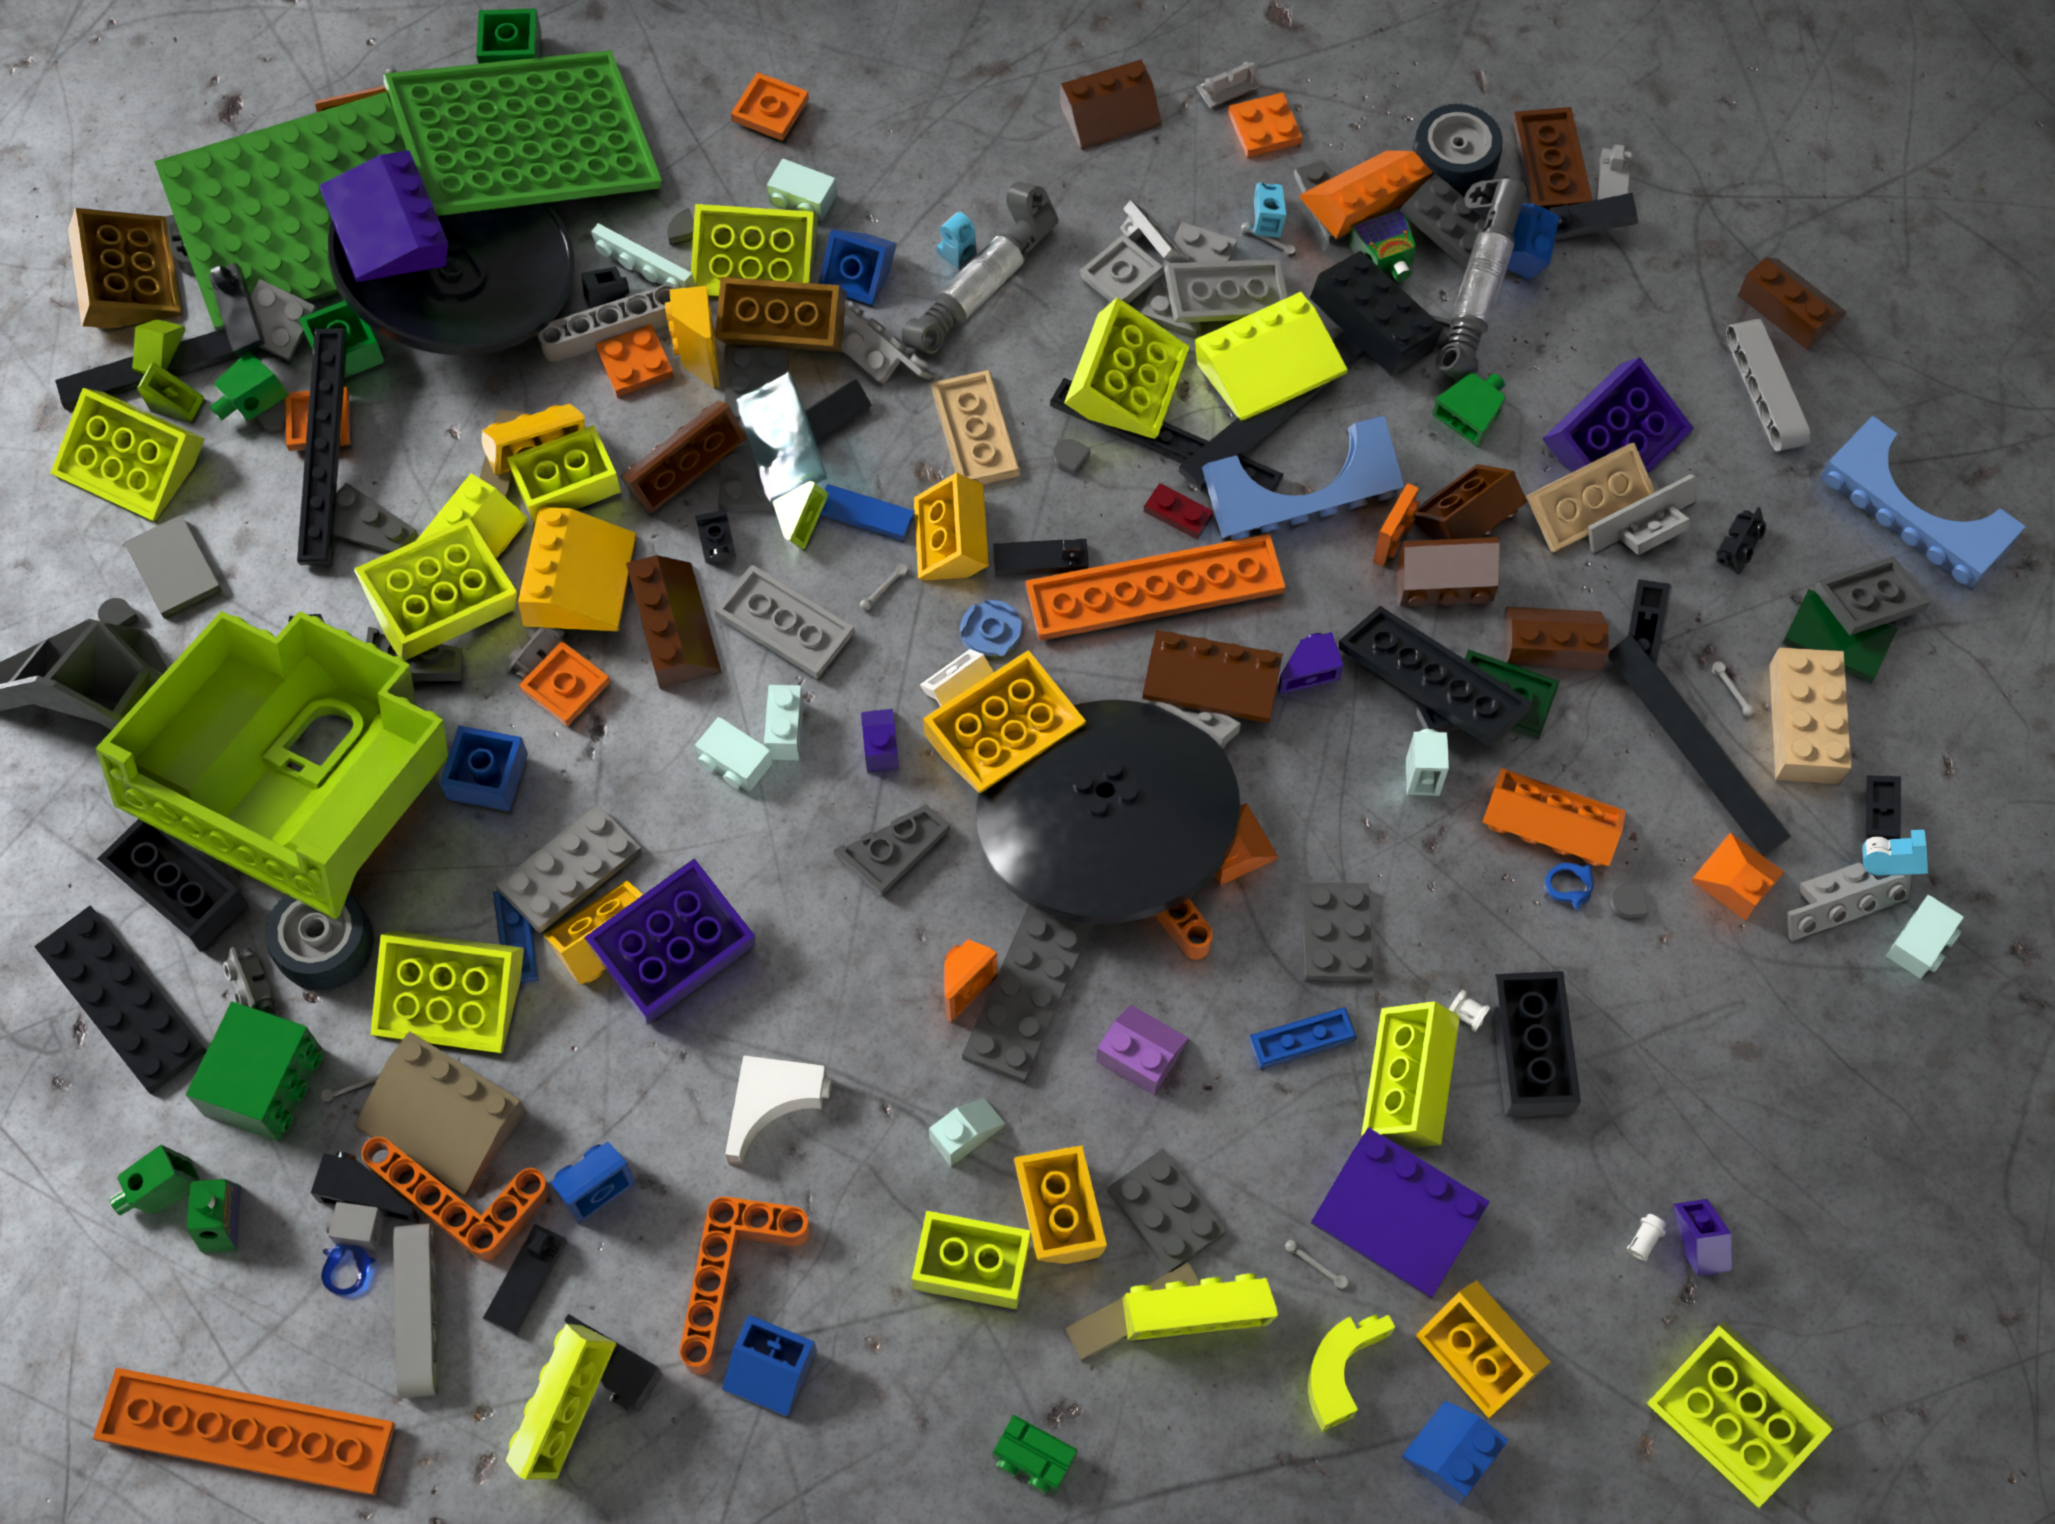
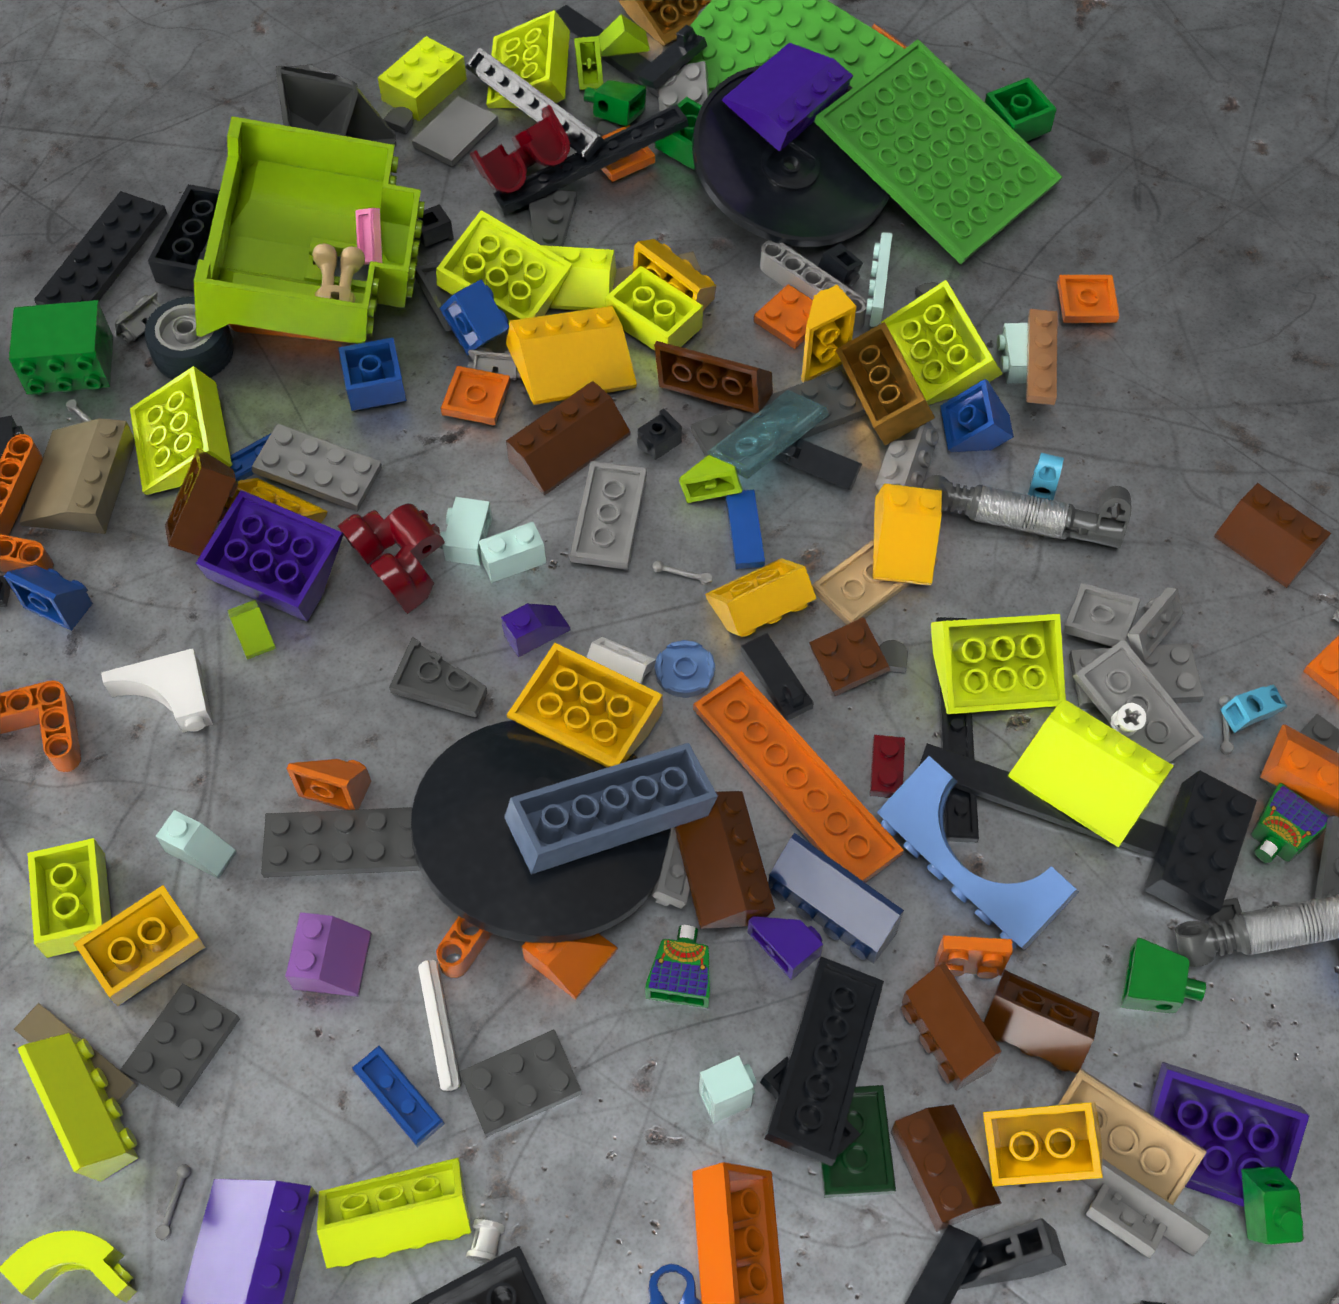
camera: 65 degrees right, 5 degrees down
none -> reddish brown slope [165,448,238,556]
none -> lime slope [227,599,276,660]
none -> tan piece [312,244,365,302]
none -> dark red piece [337,503,445,614]
none -> bright pink tile [355,208,382,265]
none -> neon yellow brick [378,36,467,121]
none -> white axle [418,960,461,1091]
none -> blue slope [439,279,509,356]
none -> tile [465,47,605,161]
none -> dark red piece [469,105,570,193]
none -> sand blue brick [504,743,718,874]
none -> torso [645,925,710,1009]
none -> slope [768,833,904,964]
none -> reddish brown plate [809,617,890,696]
none -> yellow slope [873,483,942,586]
none -> yellow slope [983,1102,1103,1186]
none -> medium nougat plate [1026,309,1058,405]
none -> white bush [1110,703,1146,737]
none -> green torso [1241,1166,1304,1244]

